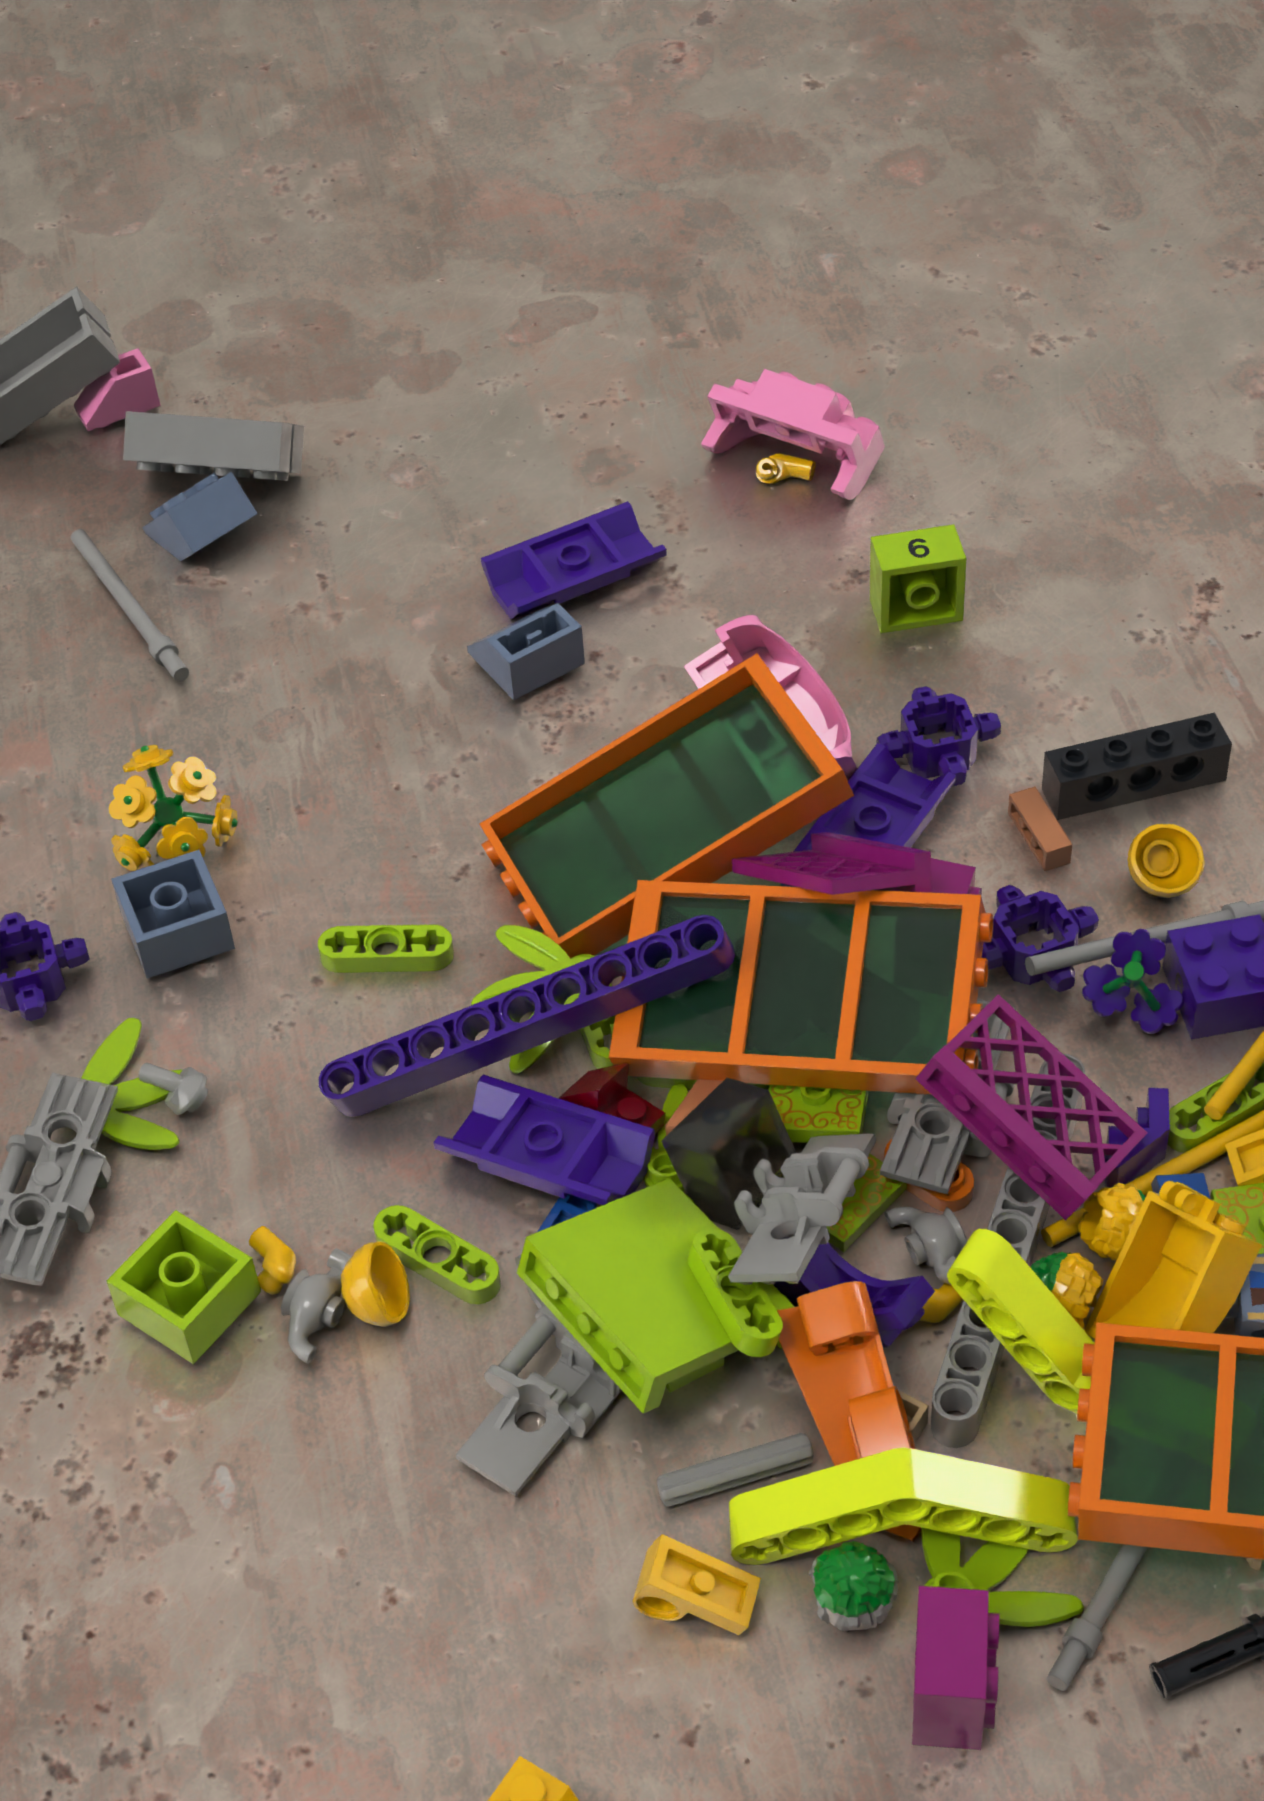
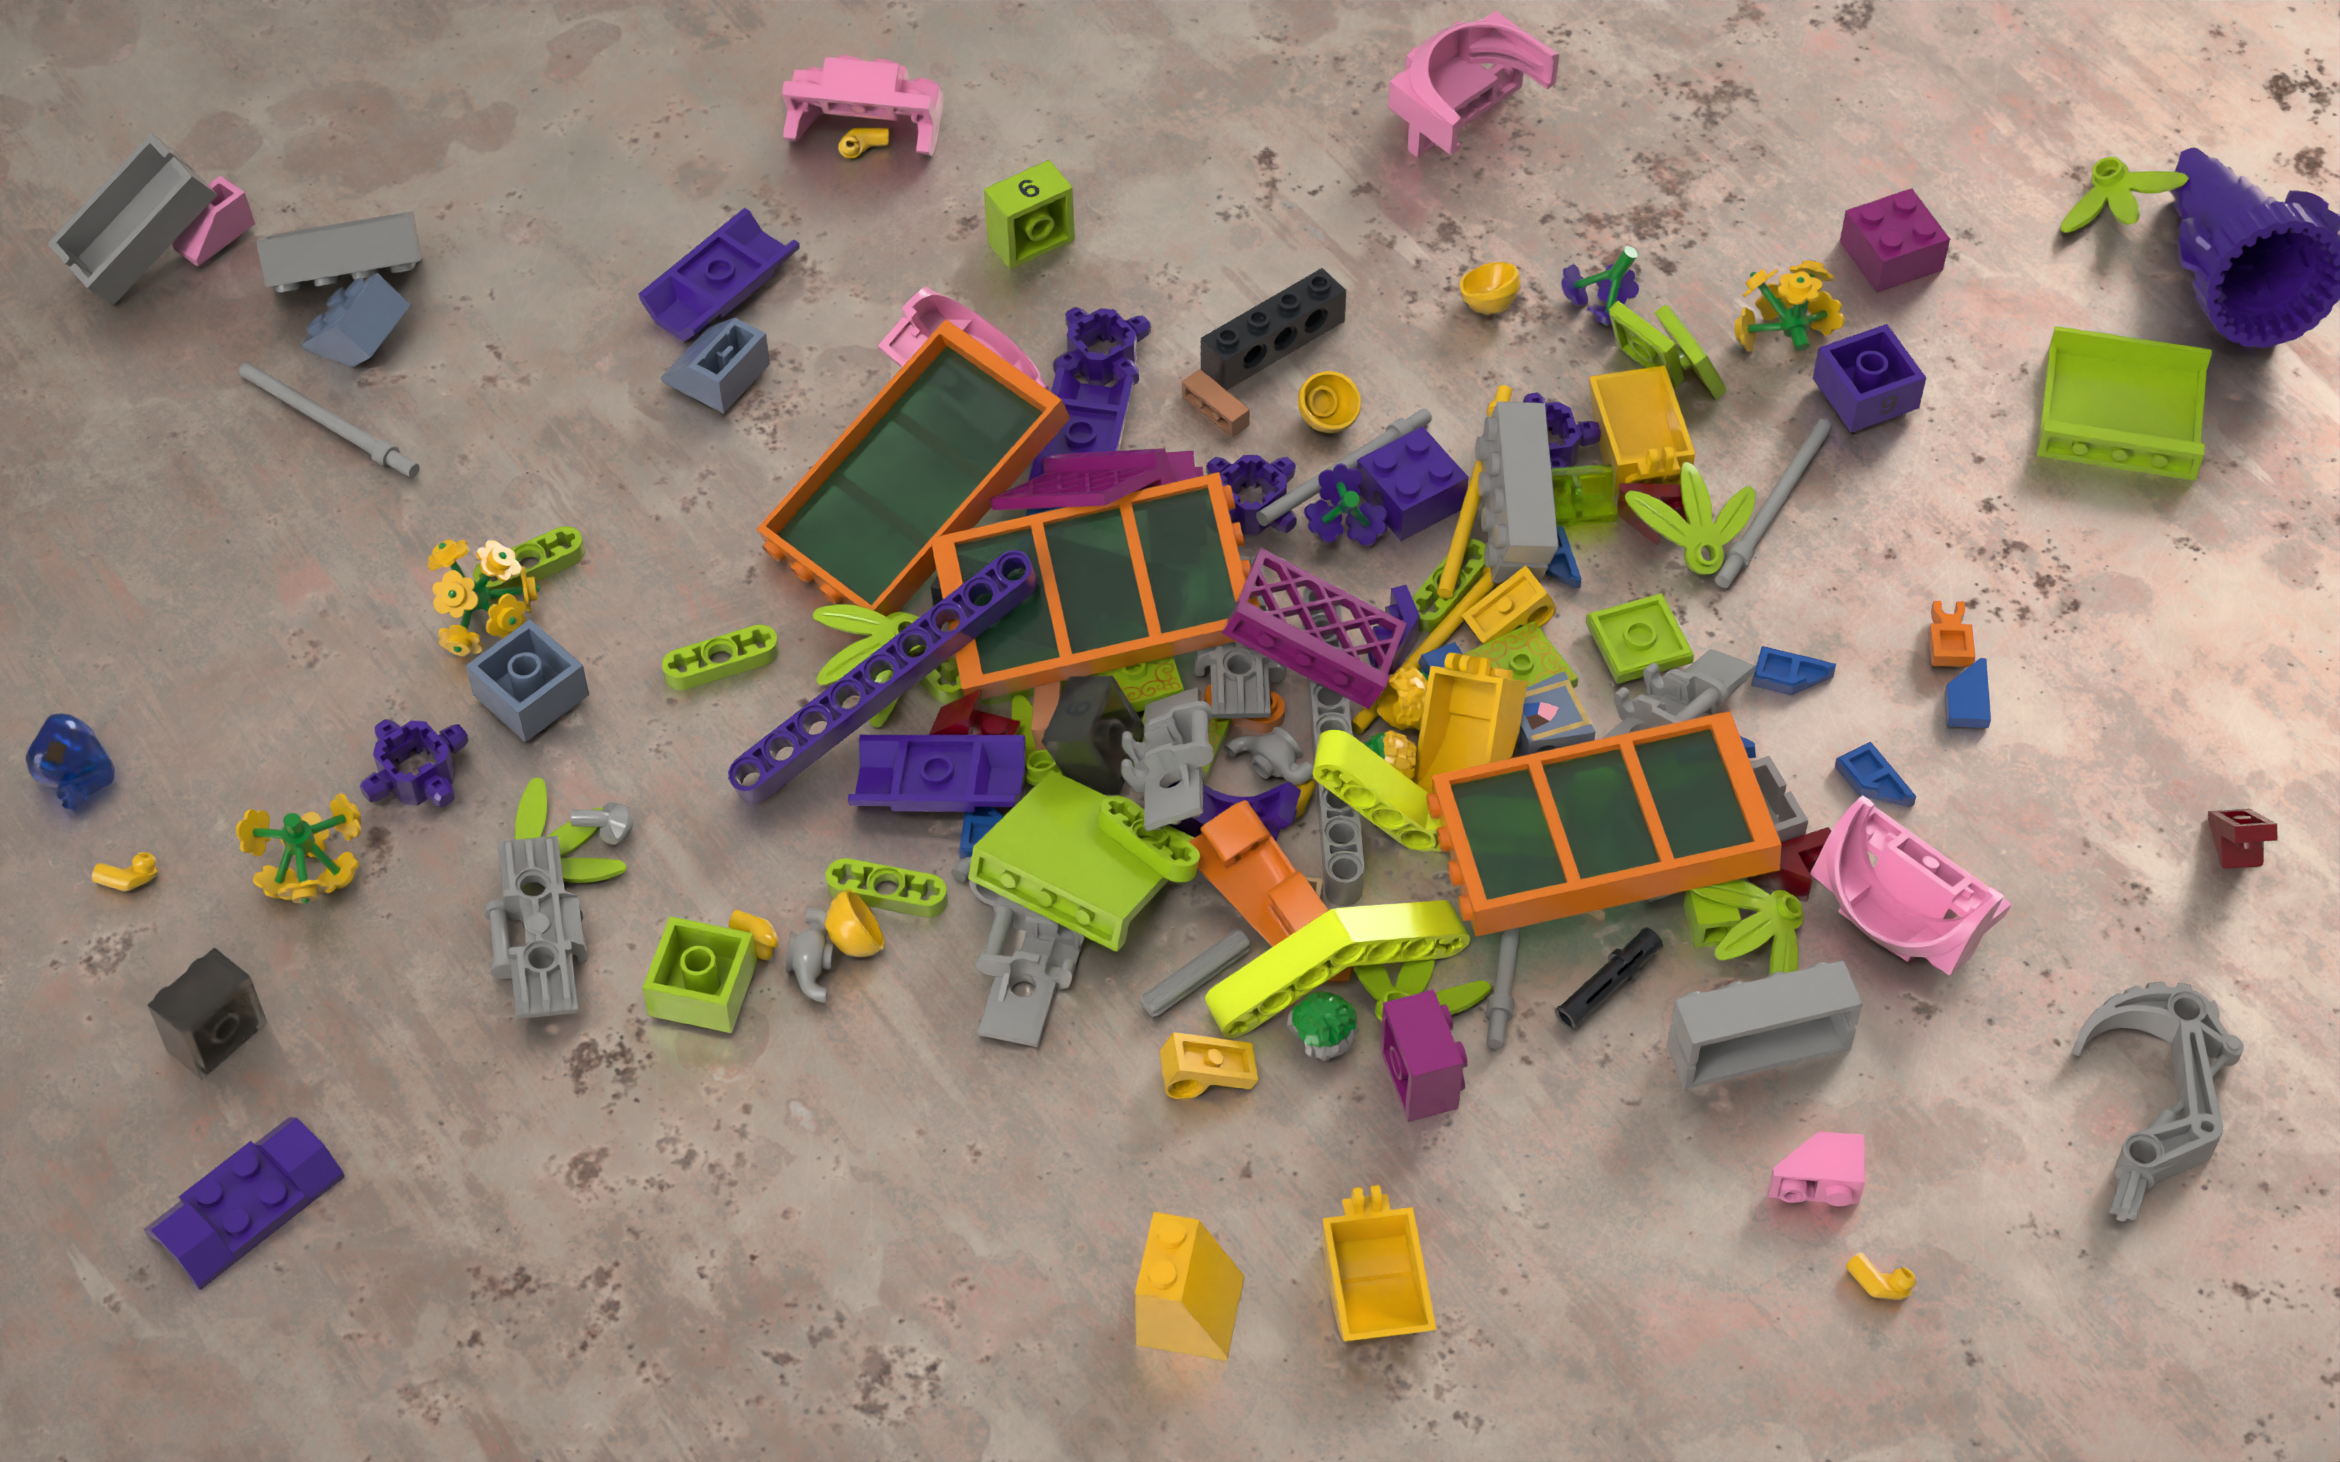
camera: 25 degrees left, 5 degrees up
none -> lime beam [473,526,585,600]

